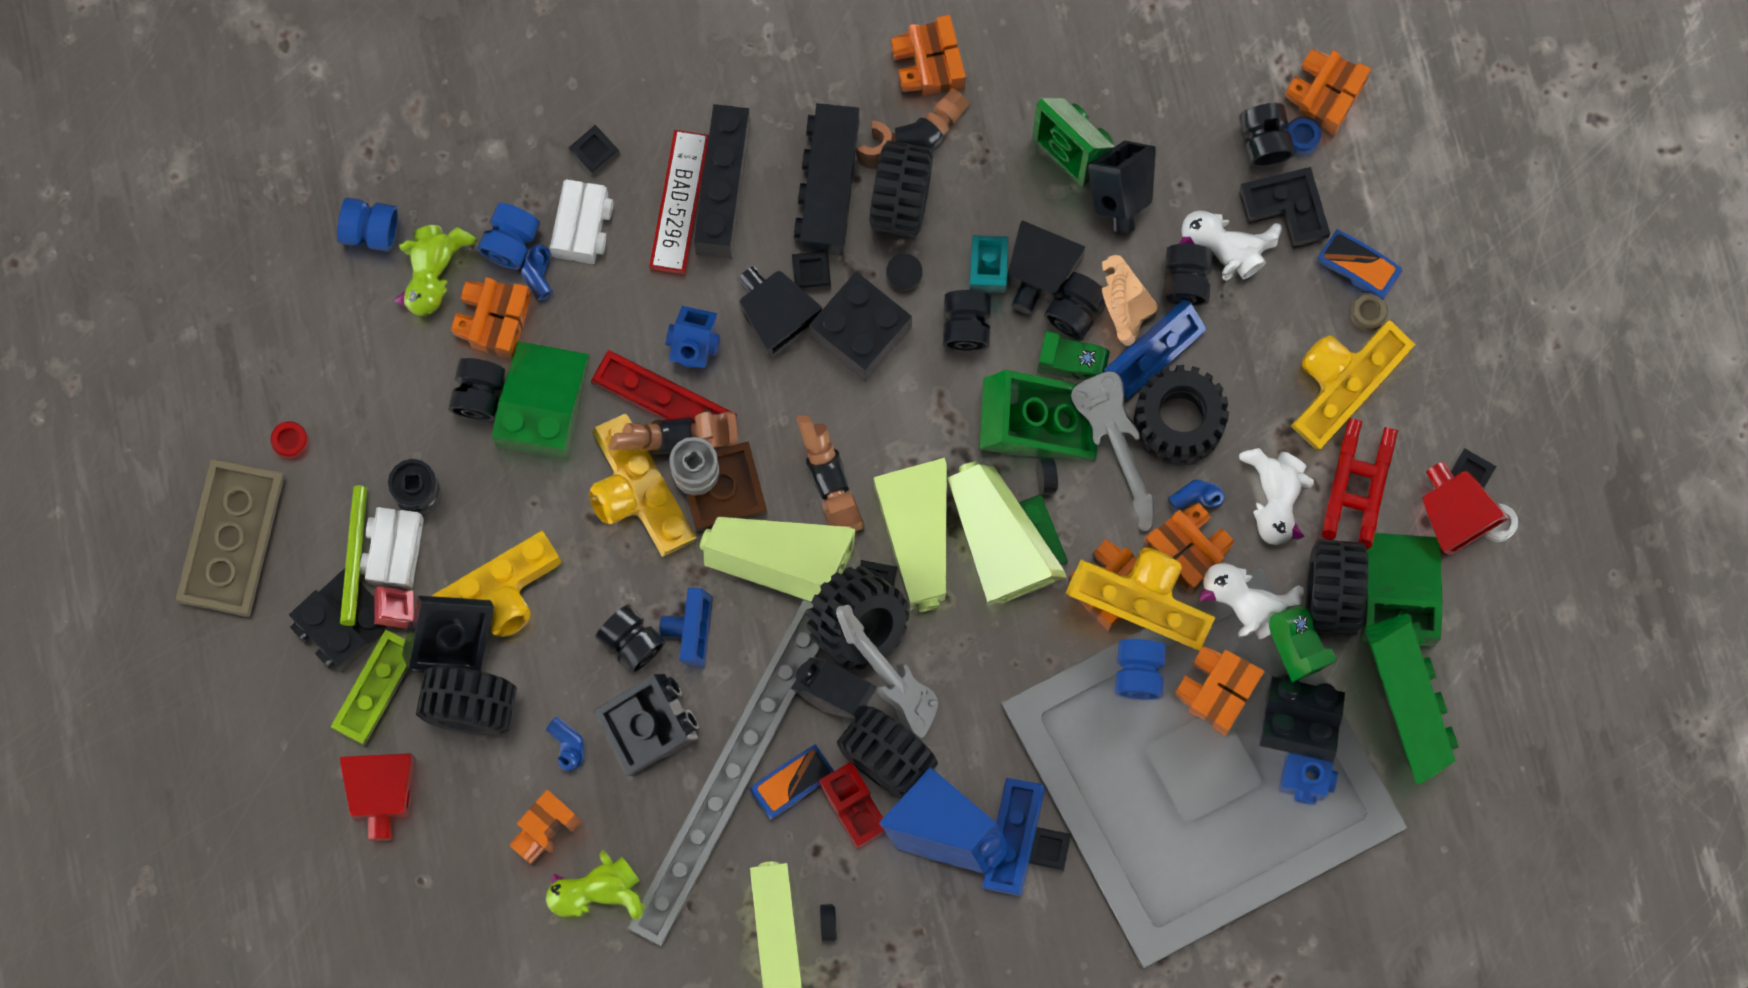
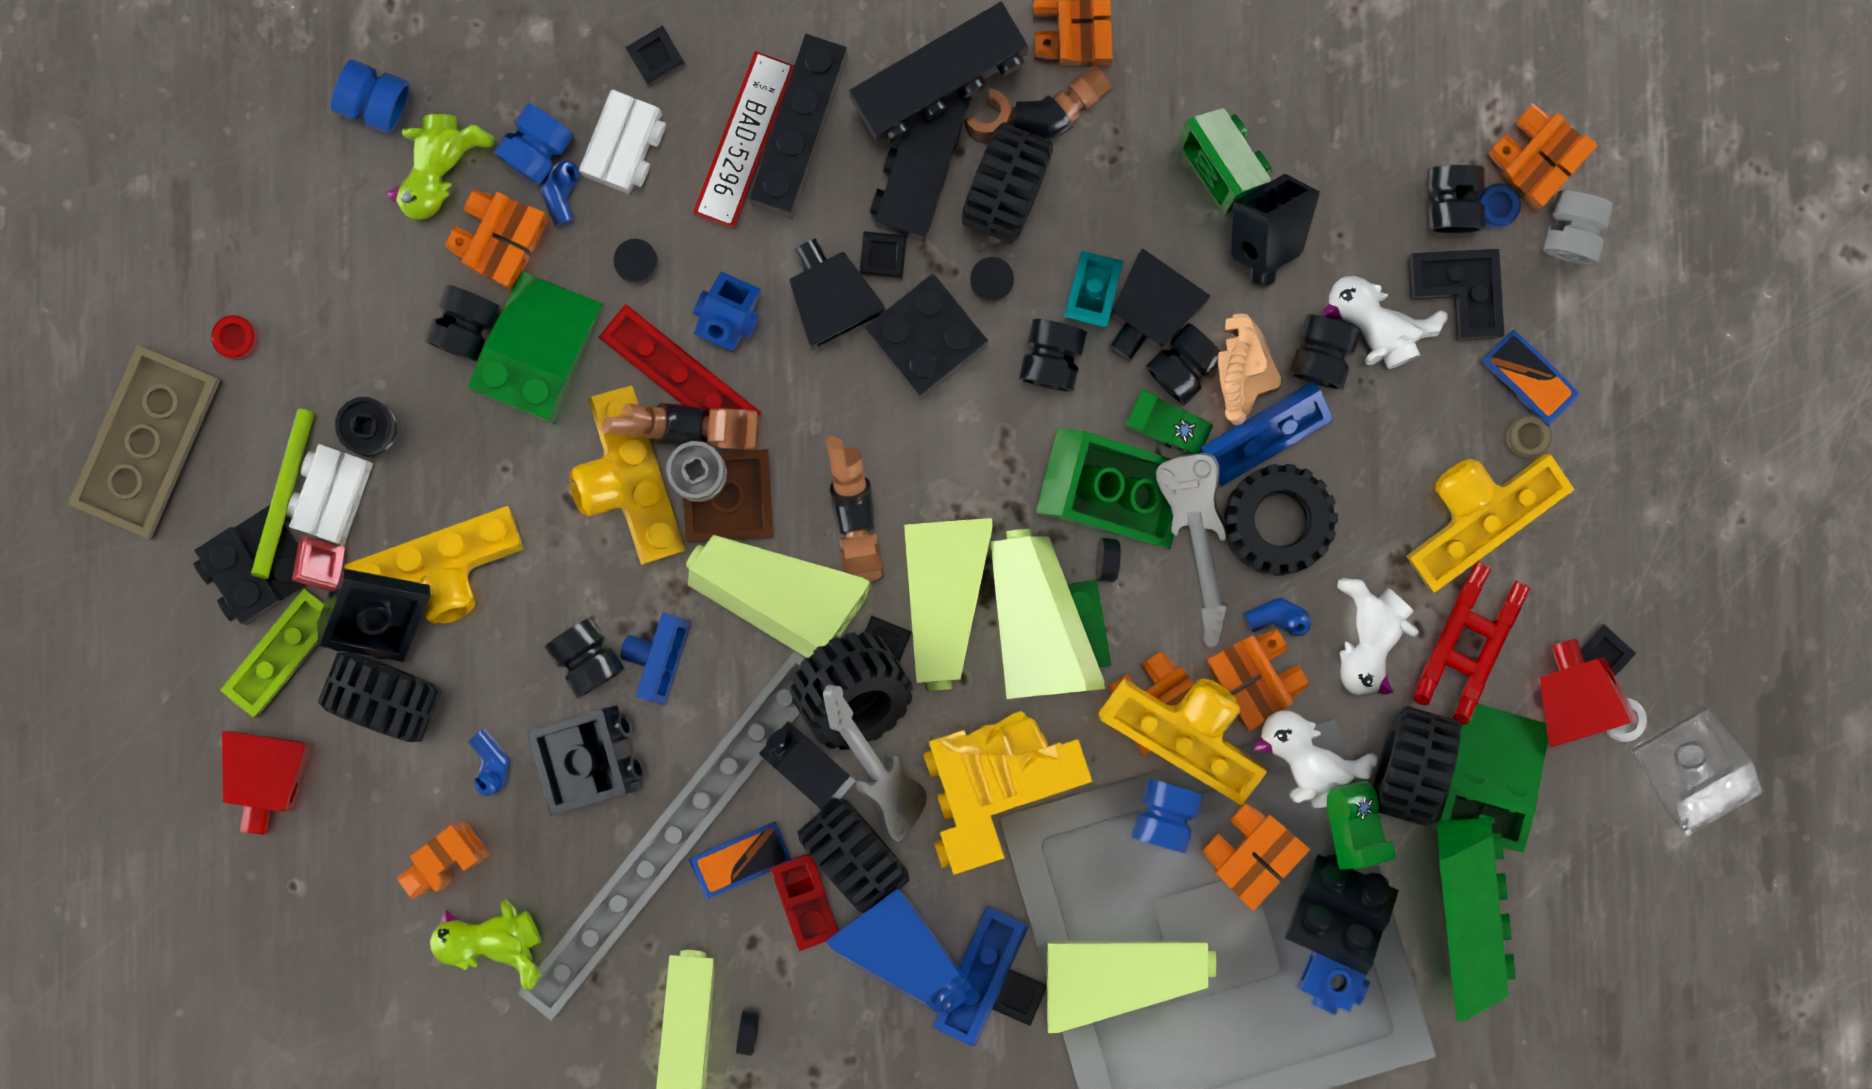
camera: 10 degrees right, 10 degrees up
none -> black tile [613,239,658,284]
none -> black brick [849,1,1029,143]
none -> yellow brick [923,711,1092,875]
none -> yellowish green slope [1046,940,1216,1033]
none -> light grey wheel [1543,190,1614,265]
none -> clear slope [1632,706,1762,837]

